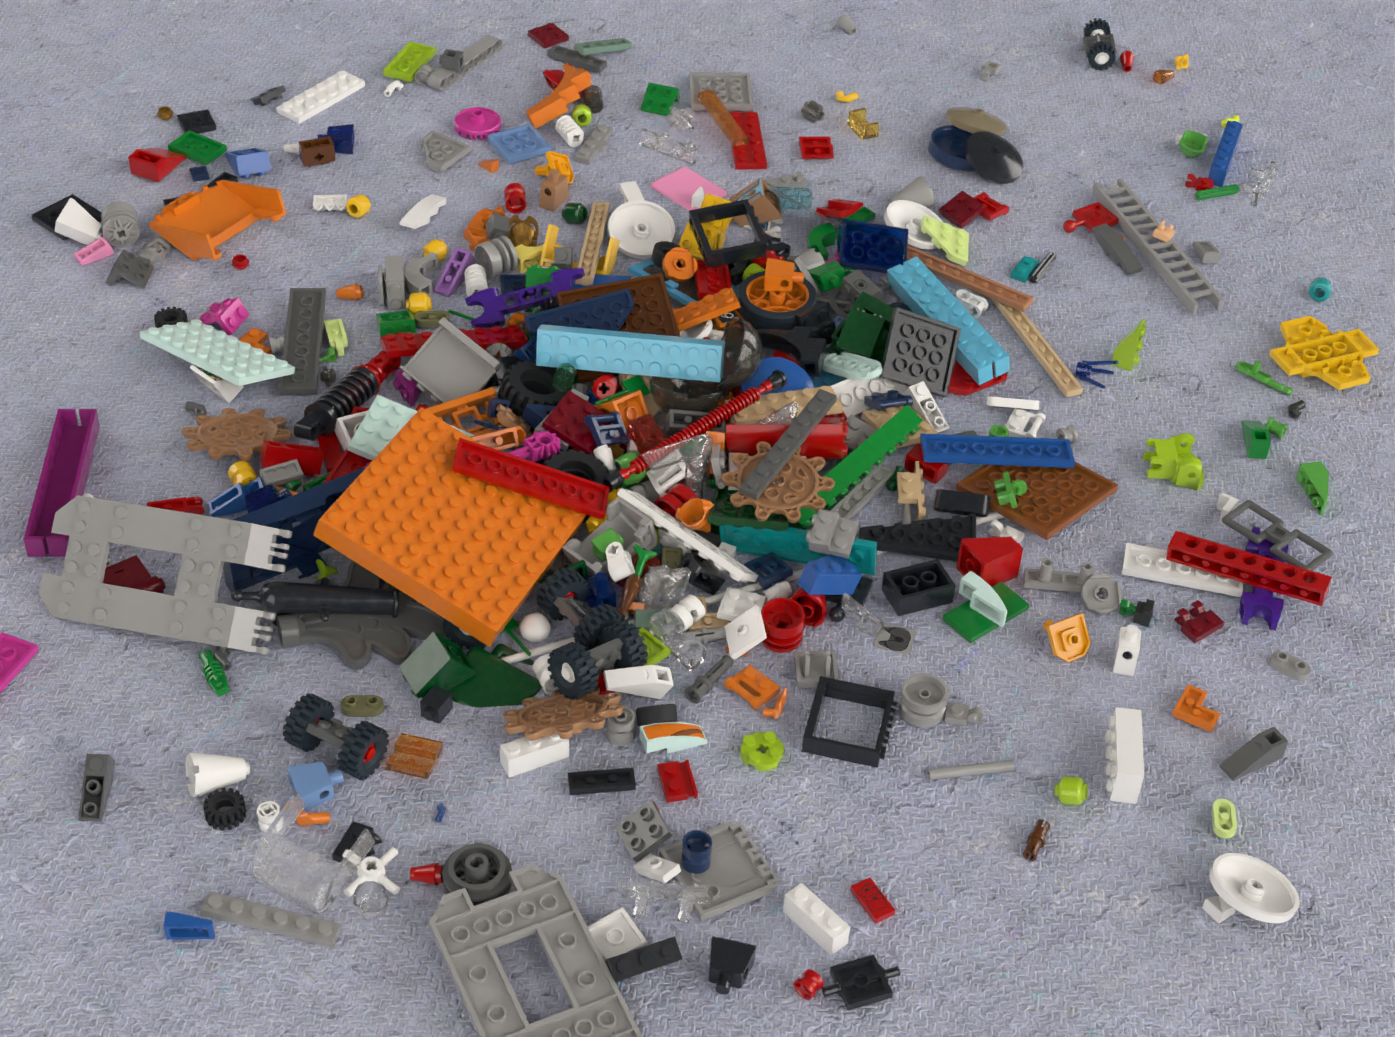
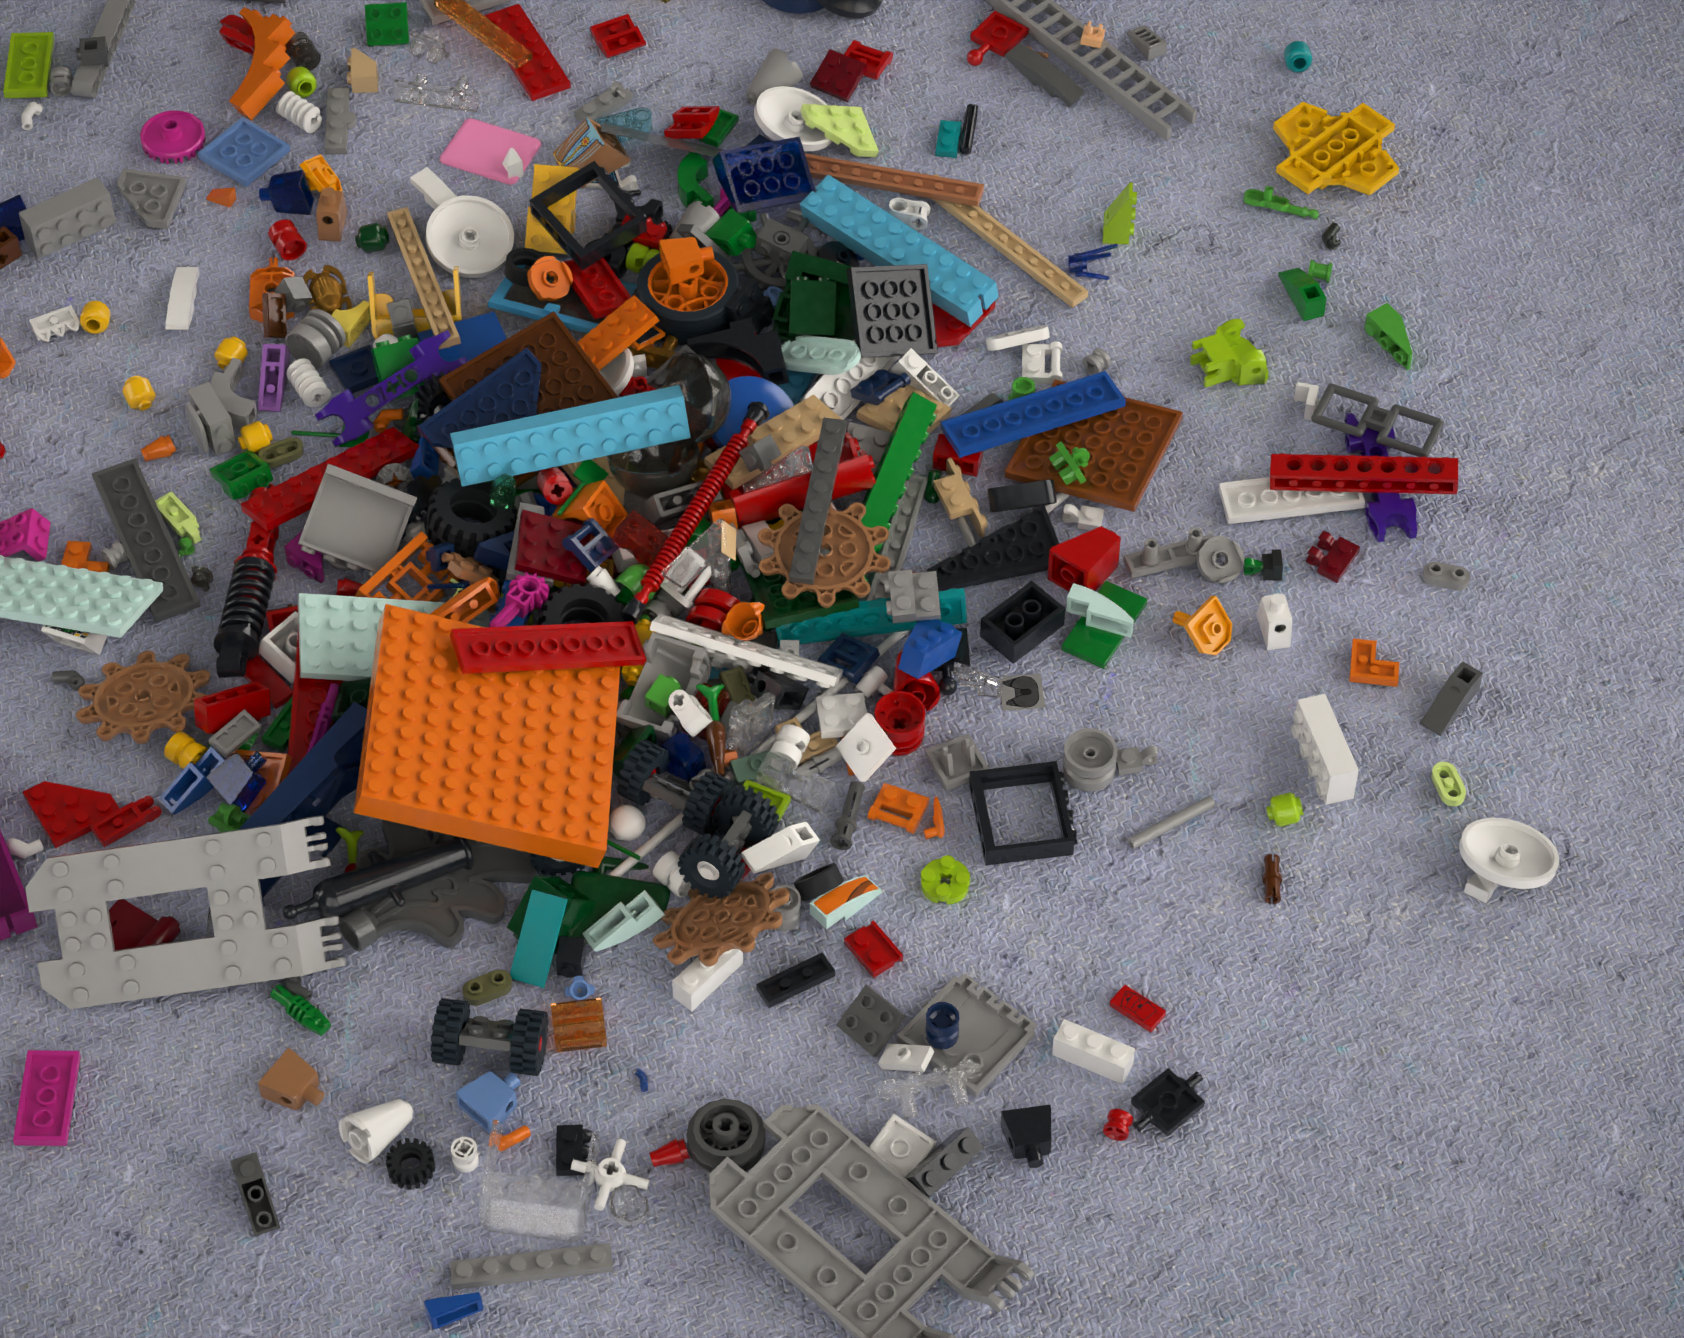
camera: 20 degrees left, 10 degrees up
none -> light grey brick [19,177,116,259]
none -> red plate [22,781,120,848]
none -> yellow head [122,375,156,411]
none -> medium nougat torso [258,1048,325,1110]
none -> clear blue torso [259,170,314,215]
none -> reddish brown plate [262,293,287,339]
none -> tan slope [347,48,378,93]
none -> teal piece [510,890,568,988]
none -> medium blue plate [564,976,595,1006]
none -> light aqua slope [582,890,665,952]
none -> tan sticker [721,520,736,561]
none -> dark grey brick [739,434,782,472]

